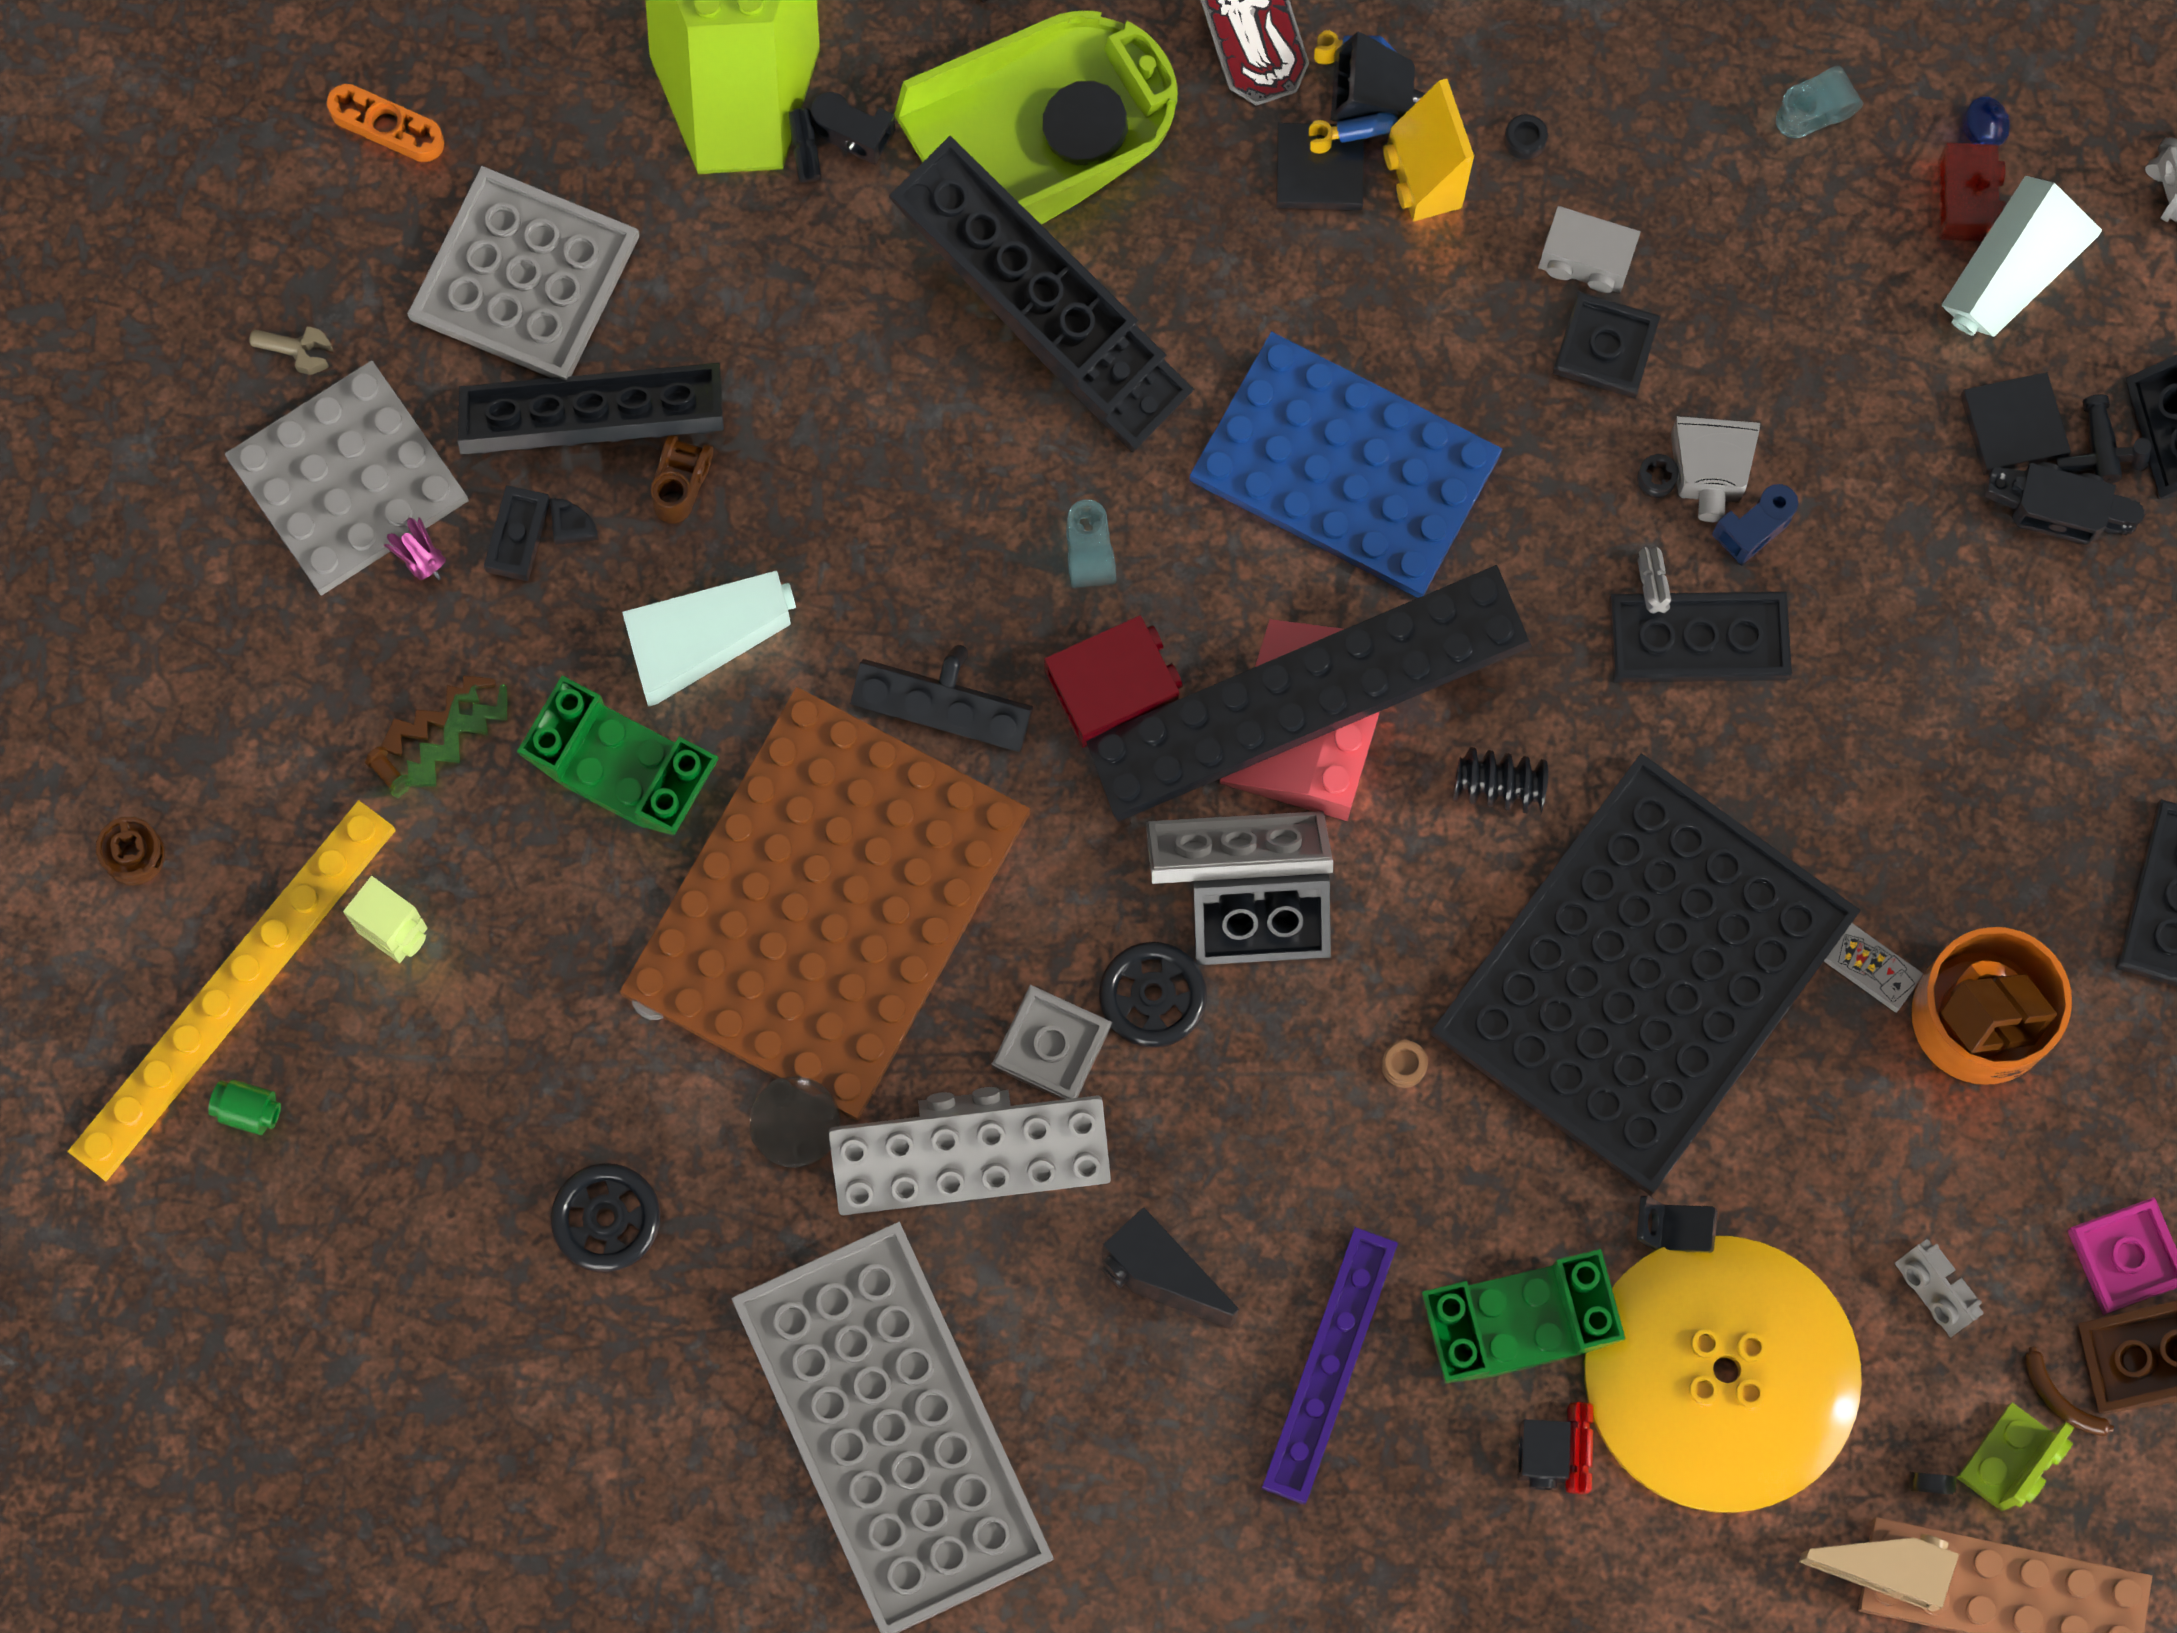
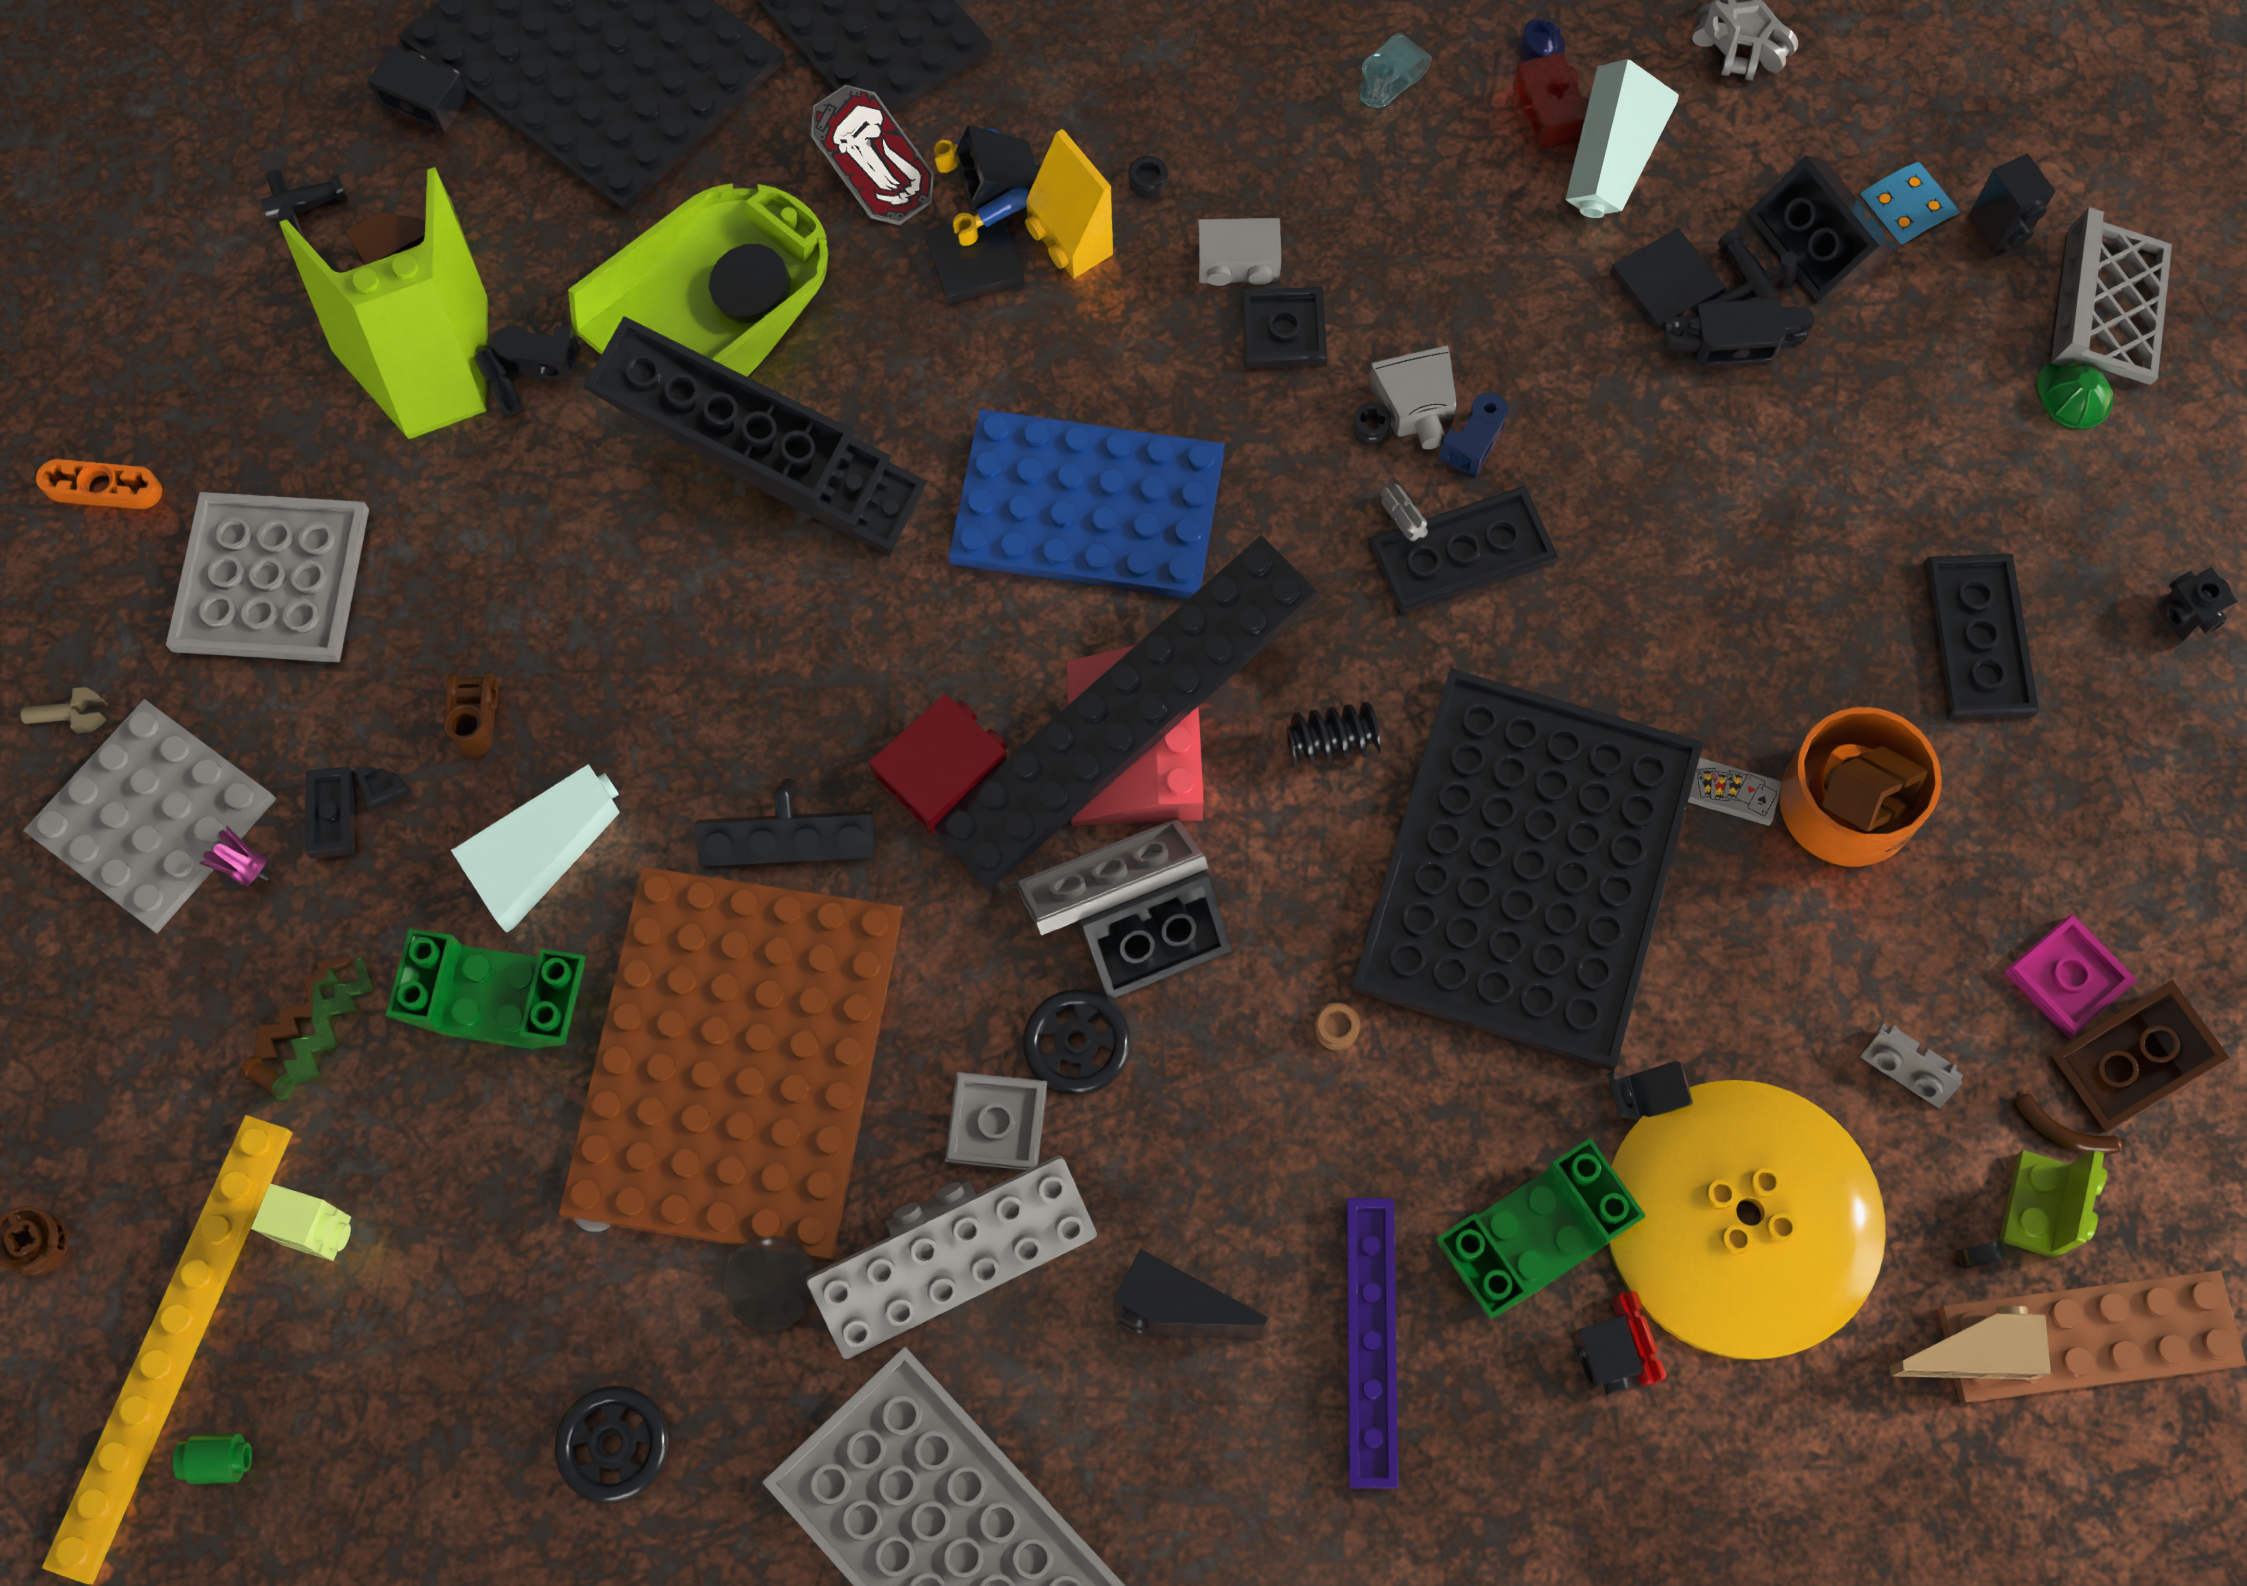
camera: 15 degrees left, 5 degrees down
black plate [458,363,724,455] -> none
clear light blue piece [1066,499,1116,588] -> none

